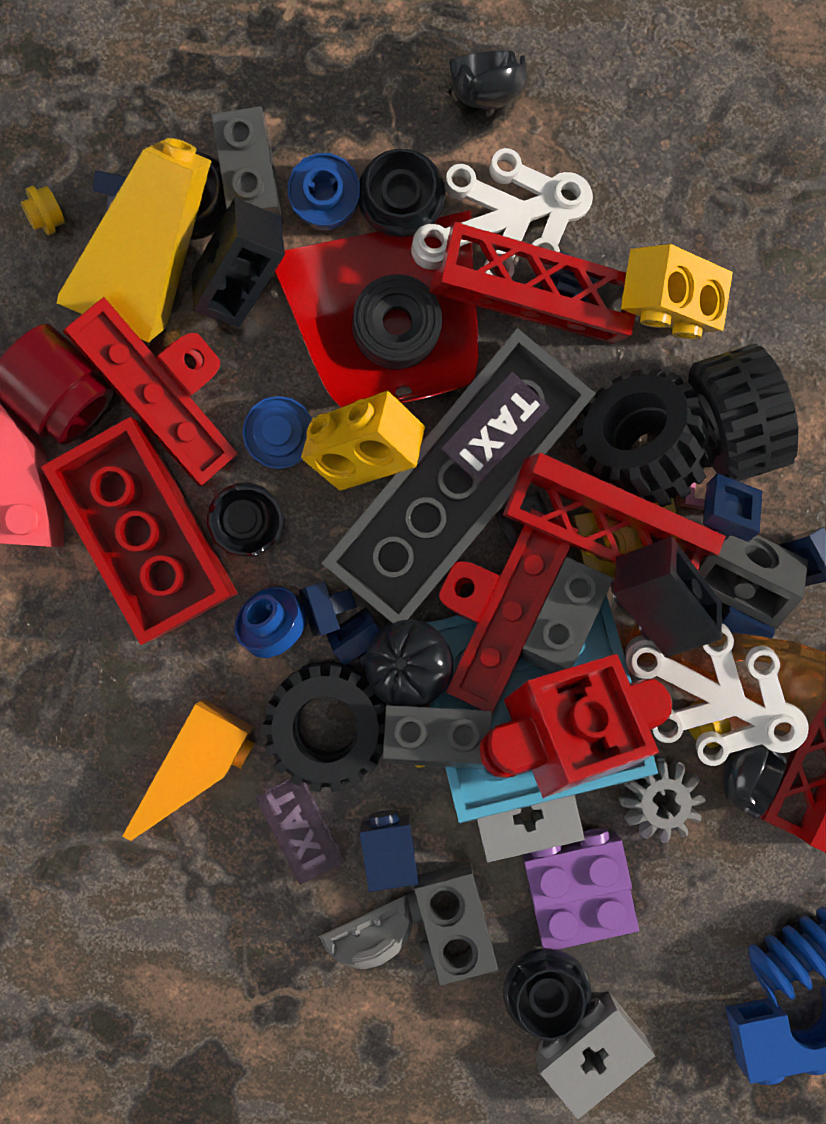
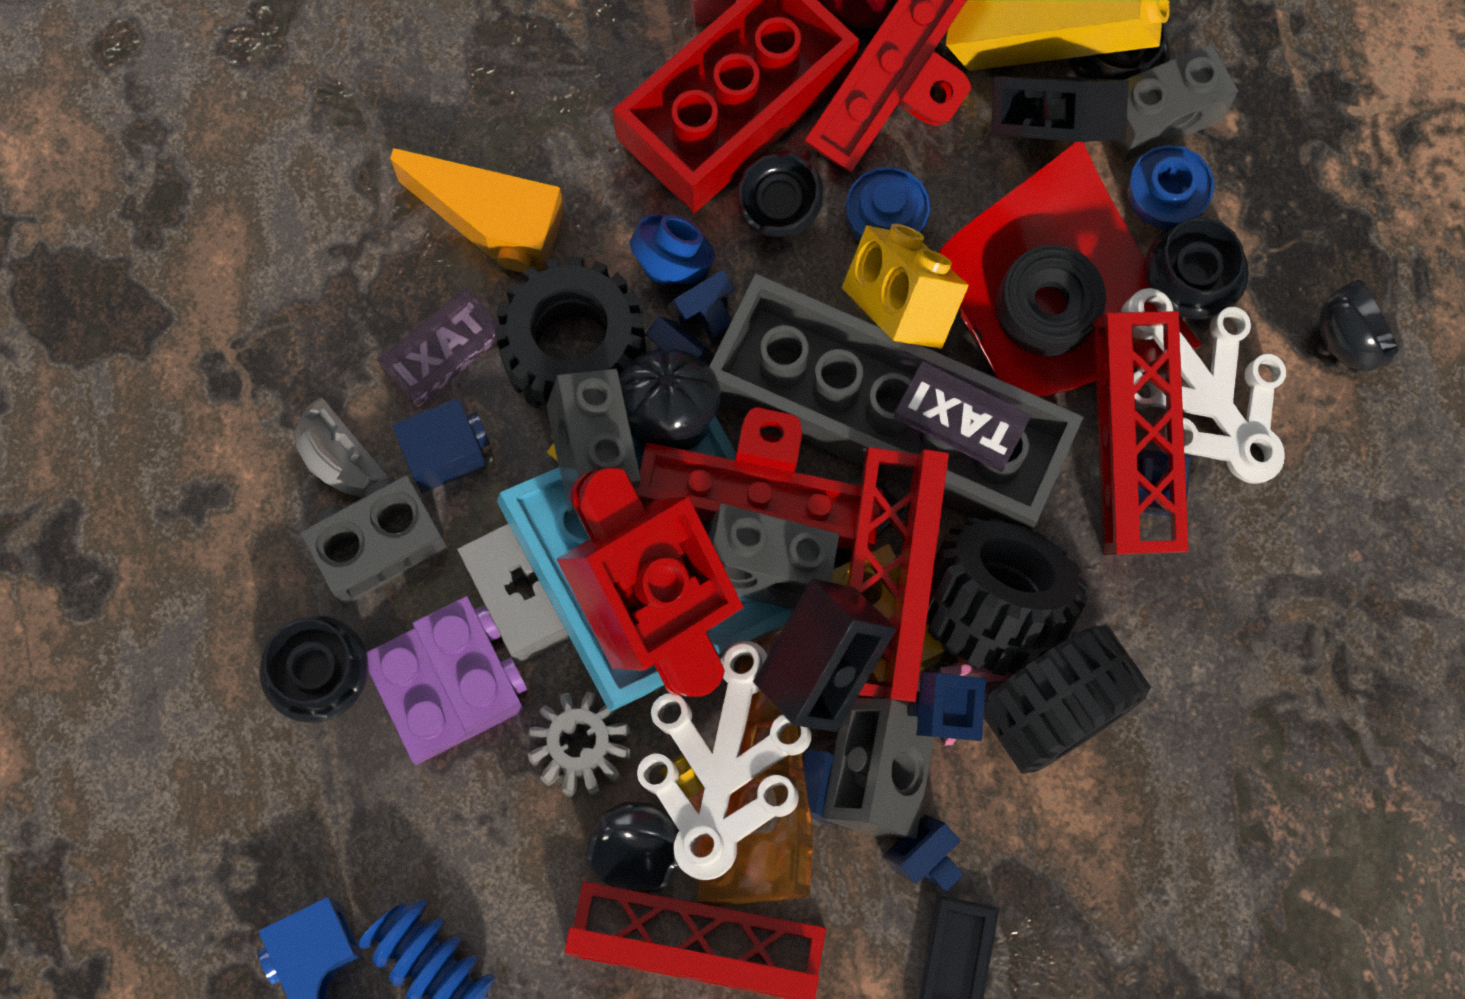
camera: 80 degrees right, 15 degrees down
light grey brick [535,992,655,1119] -> none
yellow brick [621,244,733,340] -> none

